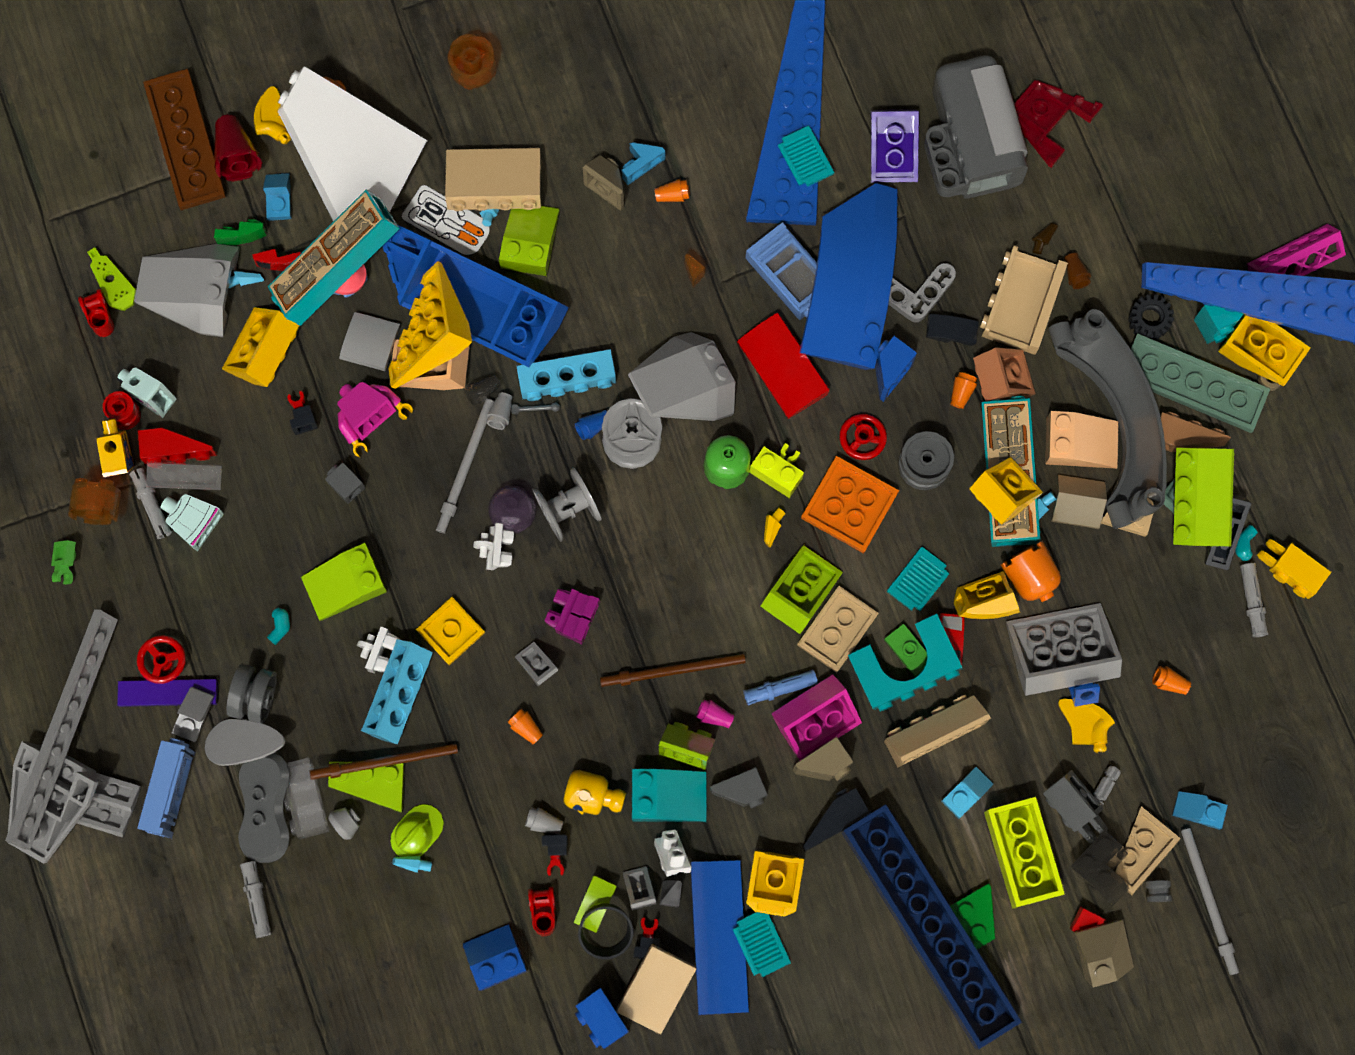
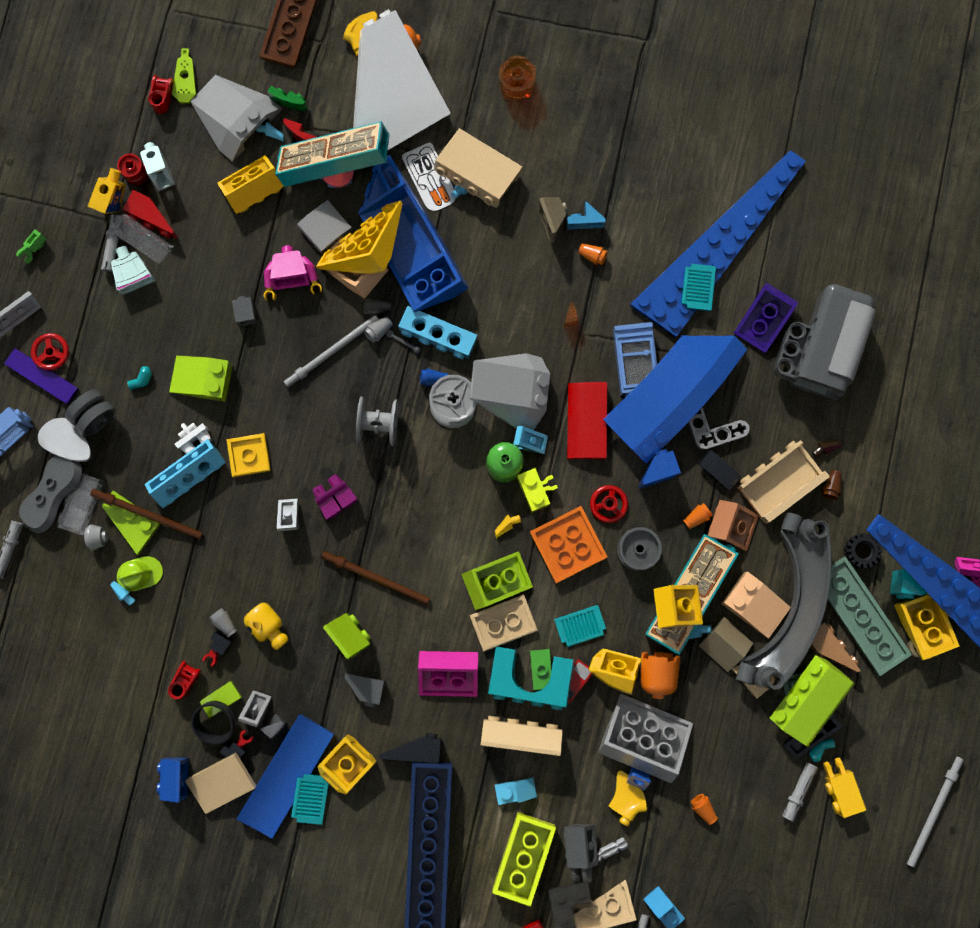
camera: 35 degrees right, 5 degrees up
clear orange brick [68,478,121,525] -> none
light grey slope [172,687,214,742] -> none
dark red cone [215,114,262,181] -> none
dark azure slope [263,174,291,221] -> none
black piece [287,391,318,435] -> none
blue slope [463,924,527,991] -> none
white hips [473,523,514,570] -> none
clear purple cylinder [488,486,536,534] -> none
lime slope [499,206,559,276] -> none
orange cone [508,708,543,745] -> none
teal slope [632,769,706,822] -> none
white hips [654,830,691,876] -> none
dark pink cone [696,699,734,729] -> none
medium blue pin [743,670,818,706] -> none
dark tan slope [793,737,853,781] -> none
green wing [950,884,995,949] -> none
dark red wing [1014,80,1103,168] -> none
none -> medium azure slope [514,426,548,454]

